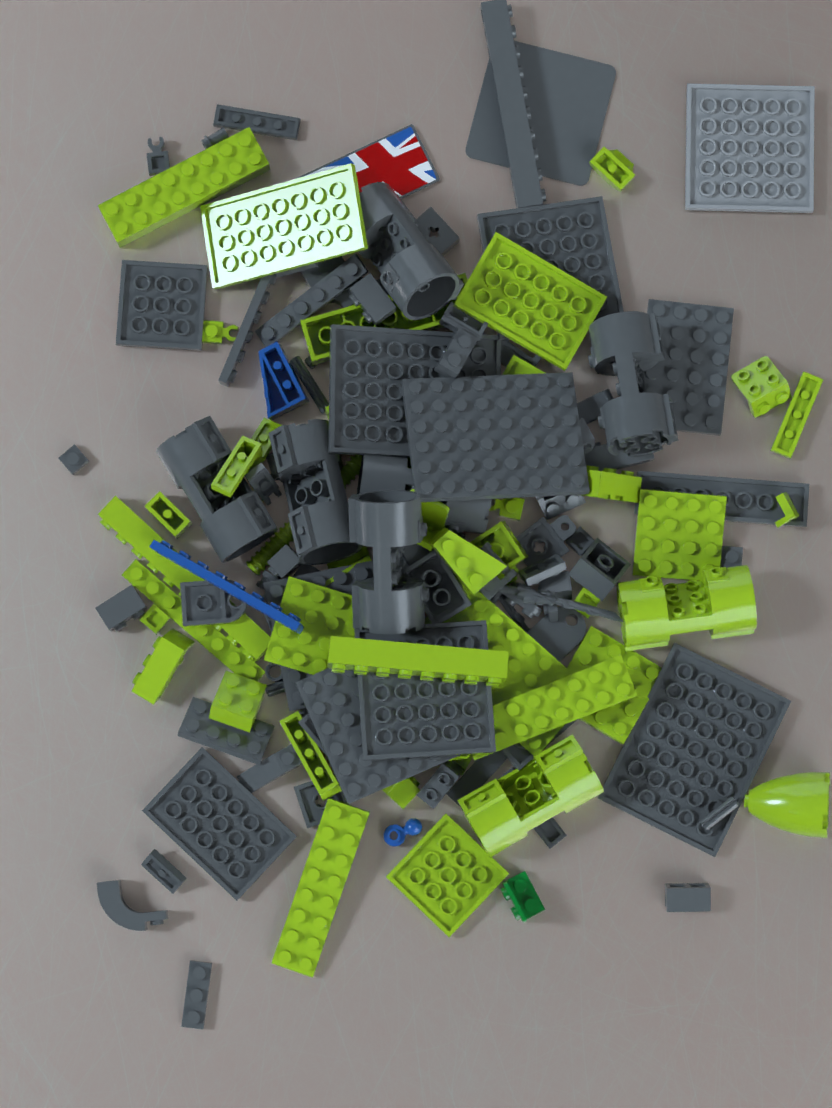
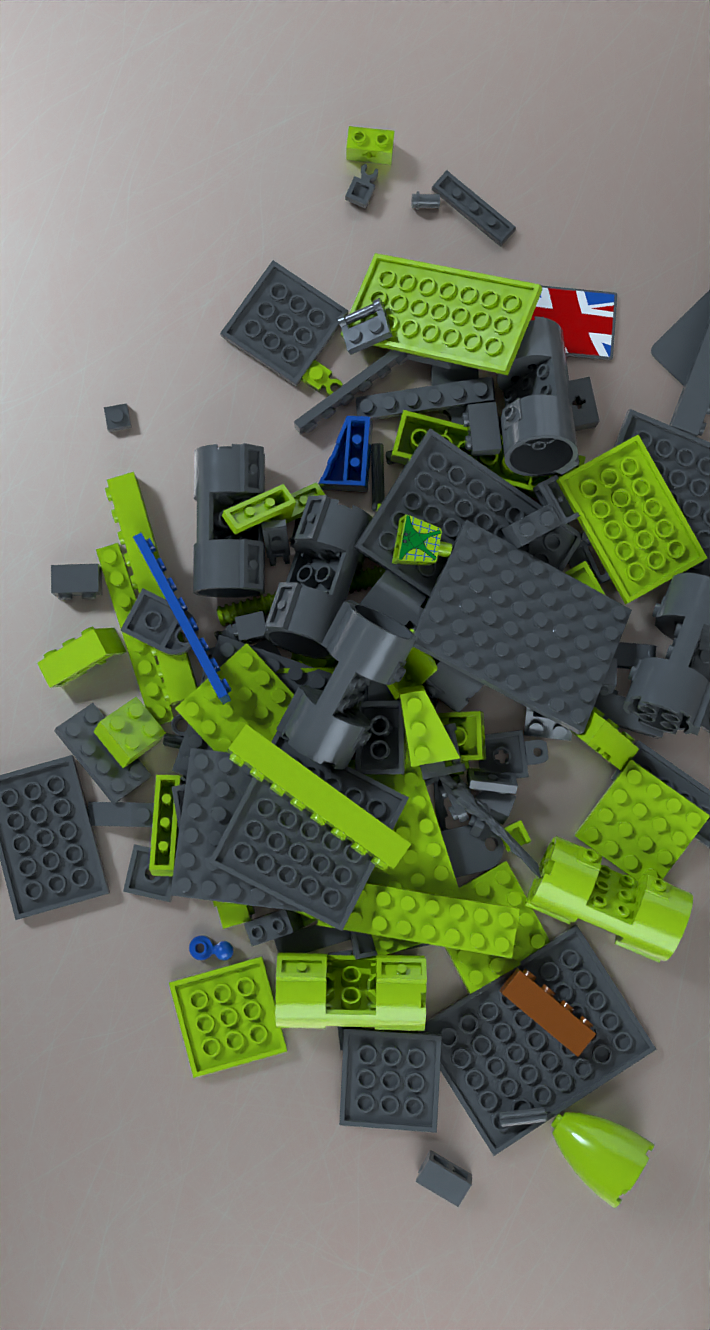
camera: 30 degrees right, 0 degrees up
lime brick [98,127,270,248] -> none
lime plate [140,604,171,635] -> none
lime brick [145,491,192,539] -> none
lime plate [272,798,370,978] -> none
lime plate [489,498,525,521] -> none
green bracket [500,871,545,923] -> none
dark grey tile [565,526,595,557] -> none
dark grey brick [568,538,631,601] -> none
dark grey plate [720,546,743,568] -> none
none -> dark grey plate [337,298,393,355]
none -> dark grey plate [339,1027,442,1133]
none -> lime brick [346,126,394,165]
none -> torso [392,515,452,565]
none -> dark orange brick [499,968,596,1057]

